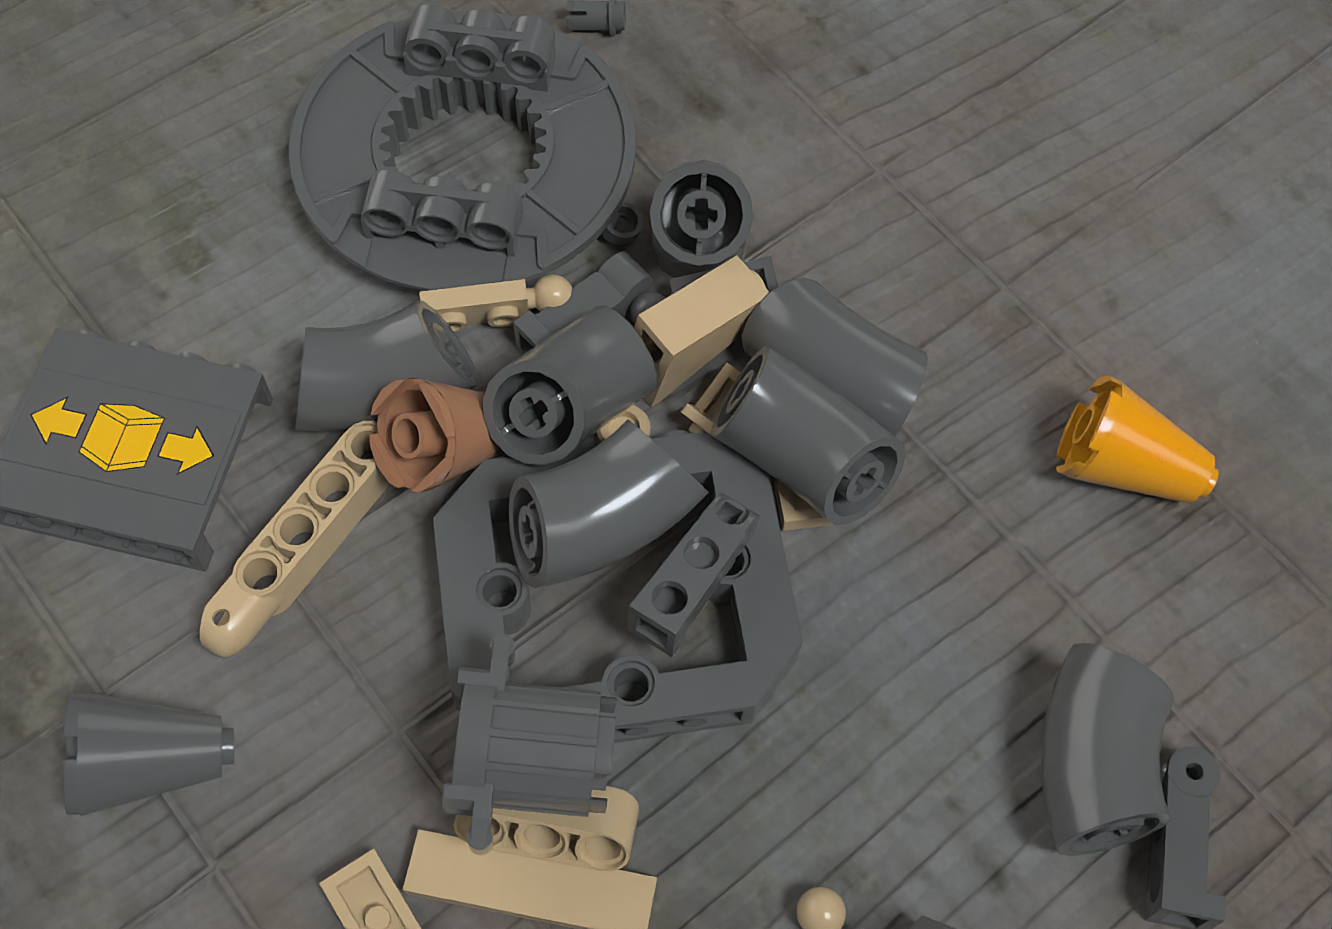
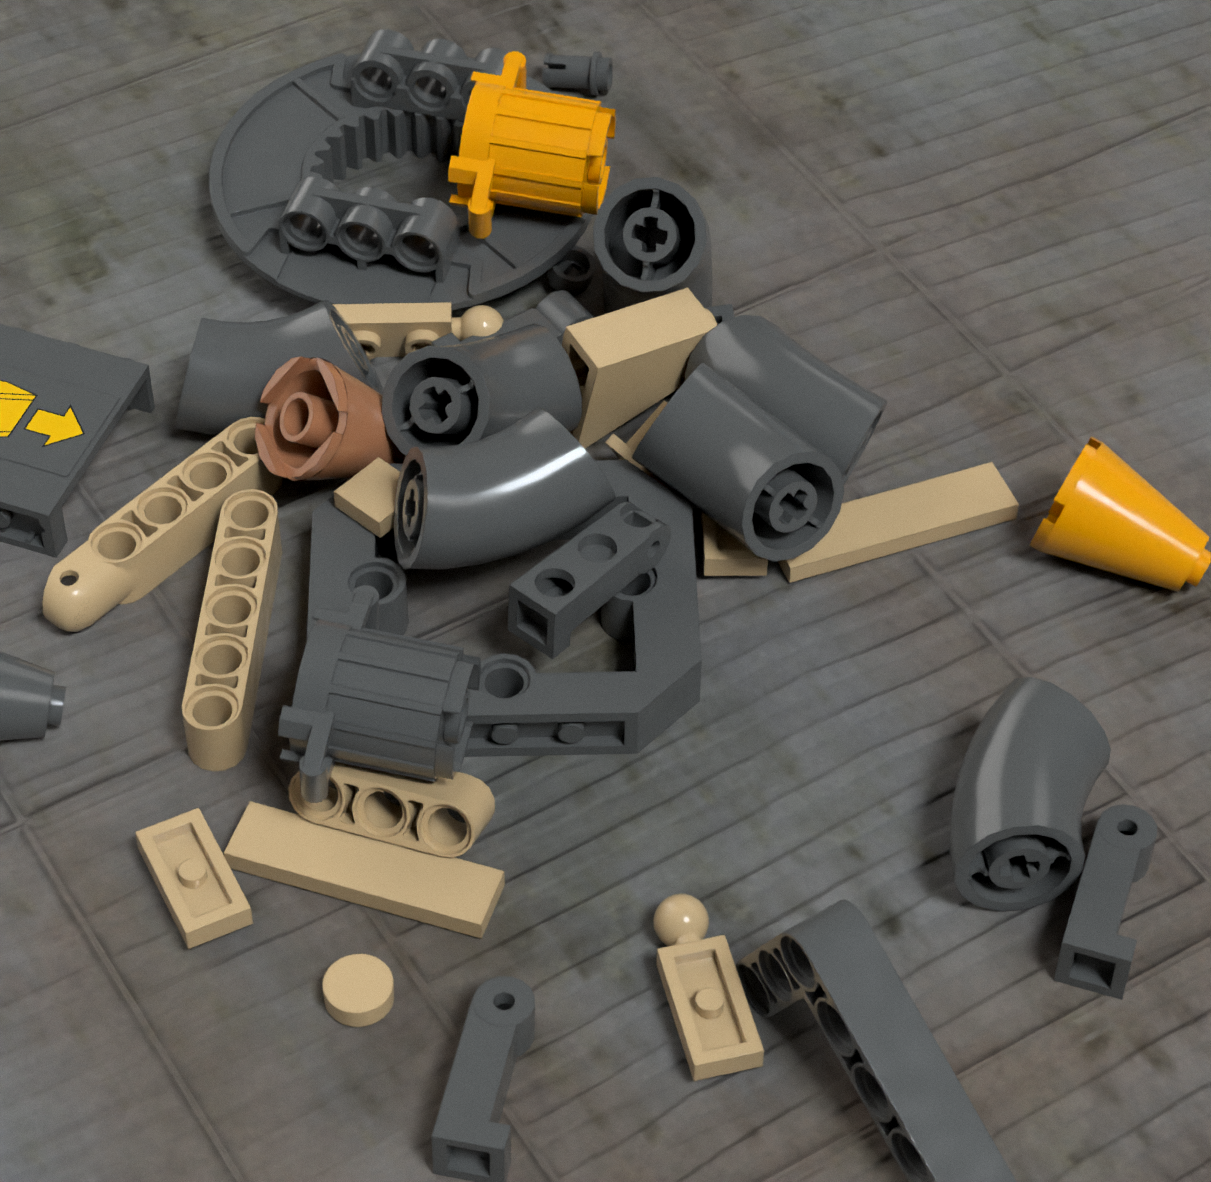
camera: 10 degrees right, 15 degrees down
none -> tan beam [182,489,282,771]
none -> tan tile [334,457,400,538]
none -> light orange container [448,51,616,239]
none -> tan tile [778,462,1019,583]

